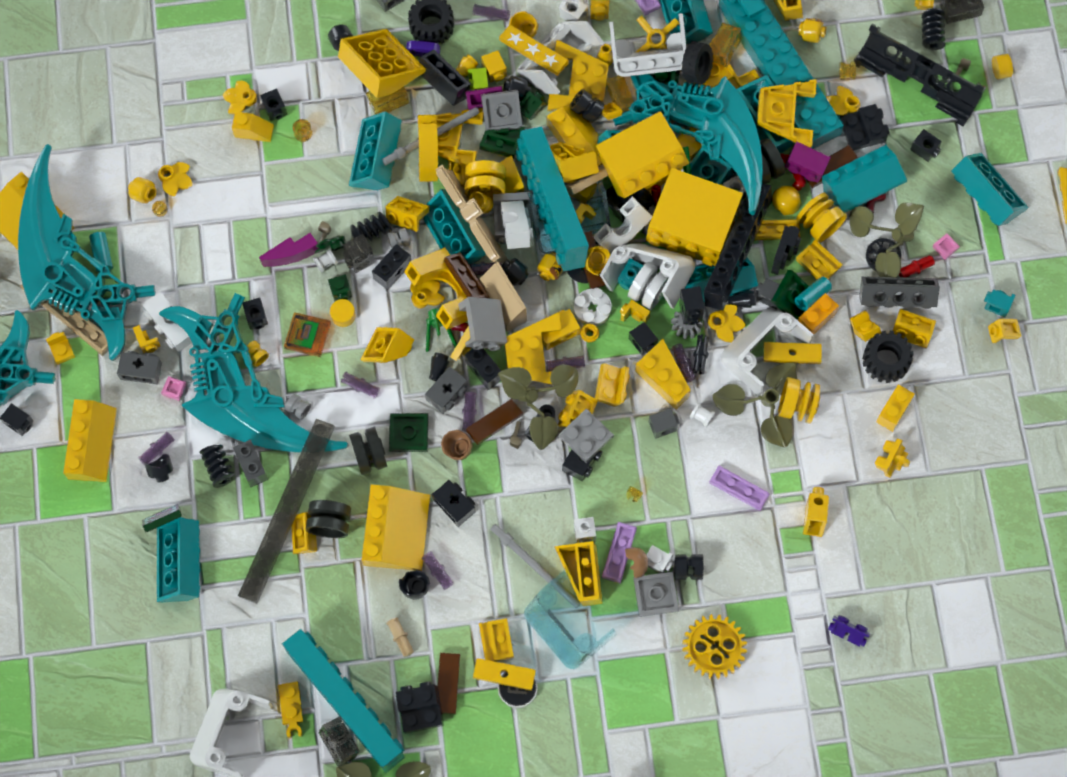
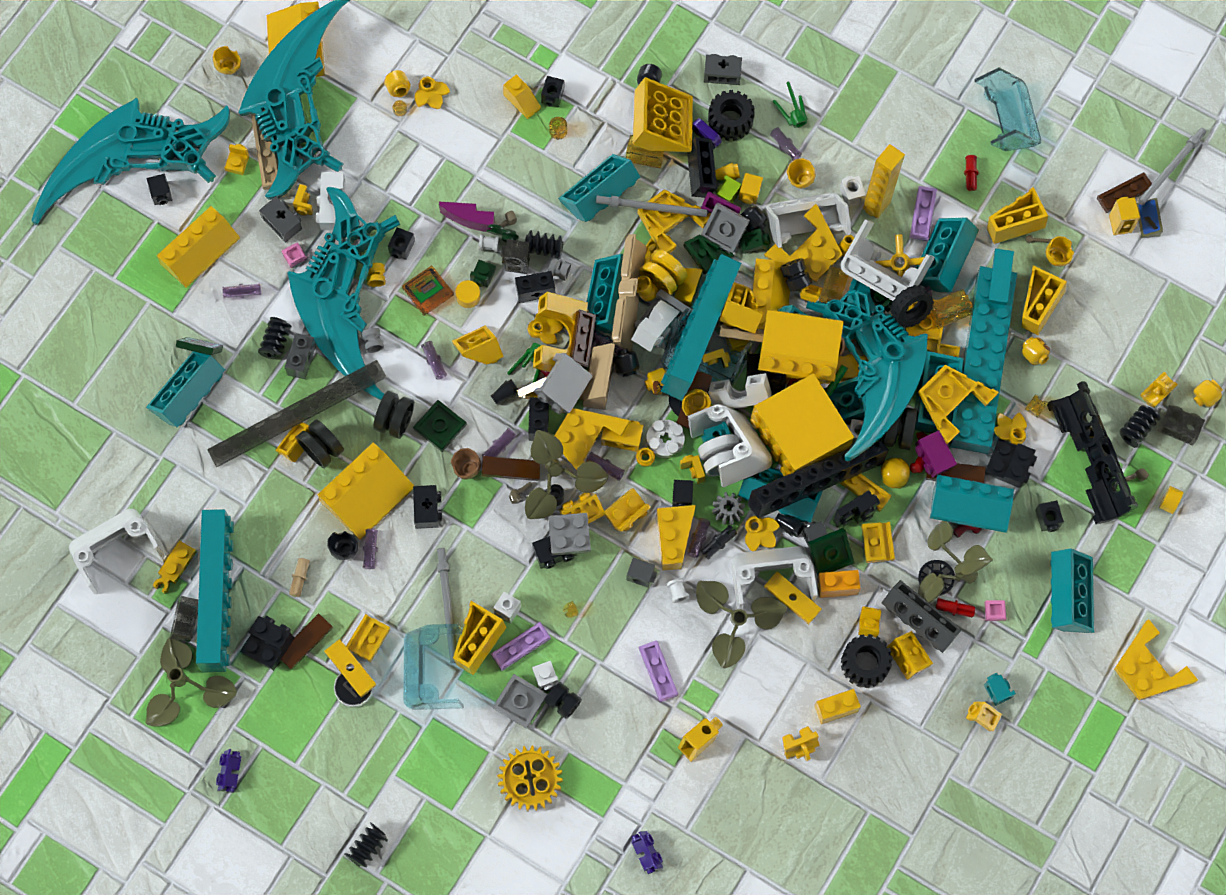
camera: 35 degrees right, 0 degrees up
teal piece [89,232,113,273] -> none
black piece [144,454,173,482] -> none
yellow plate [222,81,257,114] -> none
yellow bracket [385,196,429,232] -> none
yellow arch [417,115,438,182] -> none
dark grey brick [425,366,468,414] -> none
yellow tile [499,25,569,76] -> none
medium nougat hair [625,547,648,578] -> none
black brick [679,286,705,325] -> none
yellow wheel [778,377,820,424] -> none
teal piece [795,277,832,311] -> none
yellow wheel [796,192,847,243] -> none

